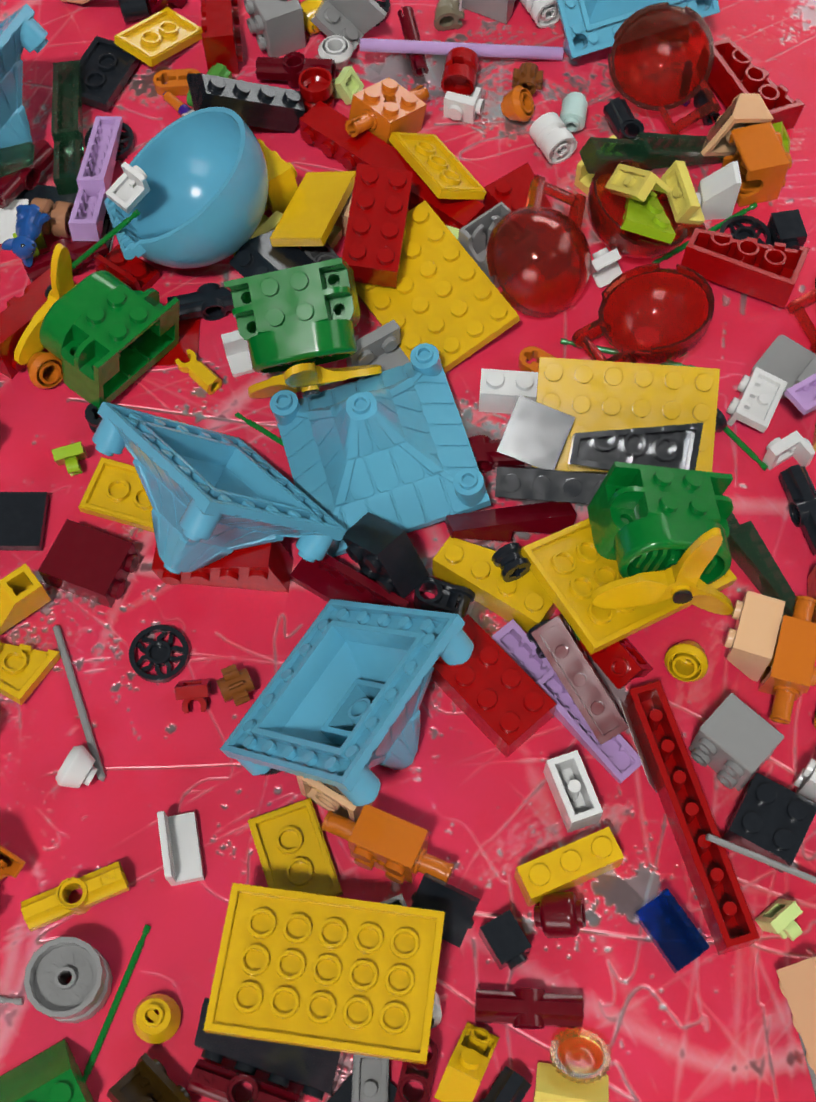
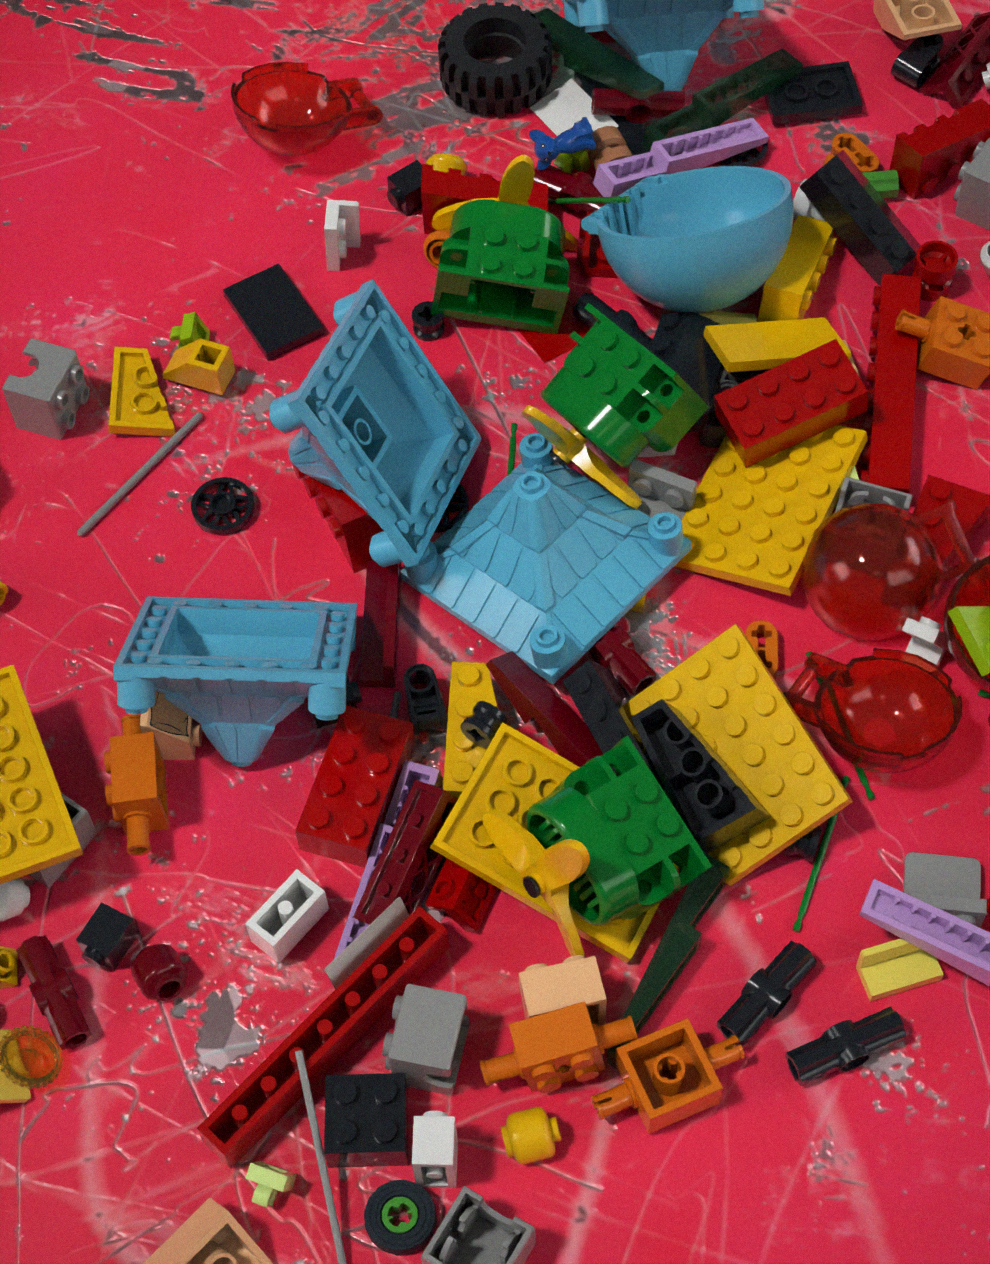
camera: 60 degrees right, 5 degrees down
dark red brick [38,519,139,608] -> none
white cone [55,745,98,789] -> none
white bracket [105,161,151,214] -> none
yellow tile [114,7,203,67] -> none
white panel [157,811,205,886] -> none
yellow bar [175,349,222,395] -> none
red tile [175,679,212,713] -> none
dark orange gear [216,664,255,706] -> none
yellow tile [247,798,343,897] -> none
dark red piece [255,52,336,88] -> none
yellowish green tile [333,66,364,105] -> none
black brick [343,512,429,598] -> none
yellow tile [389,132,487,200] -> none
black piece [411,872,480,948] -> none
white brick [478,368,538,414] -> none
tile [497,395,576,470] -> none
yellow brick [514,826,625,907] -> none
clear blue panel [633,888,710,973] -> none
yellow cone [664,640,708,682] -> none
white bracket [726,367,788,433] -> none
white bracket [762,430,815,470] -> none

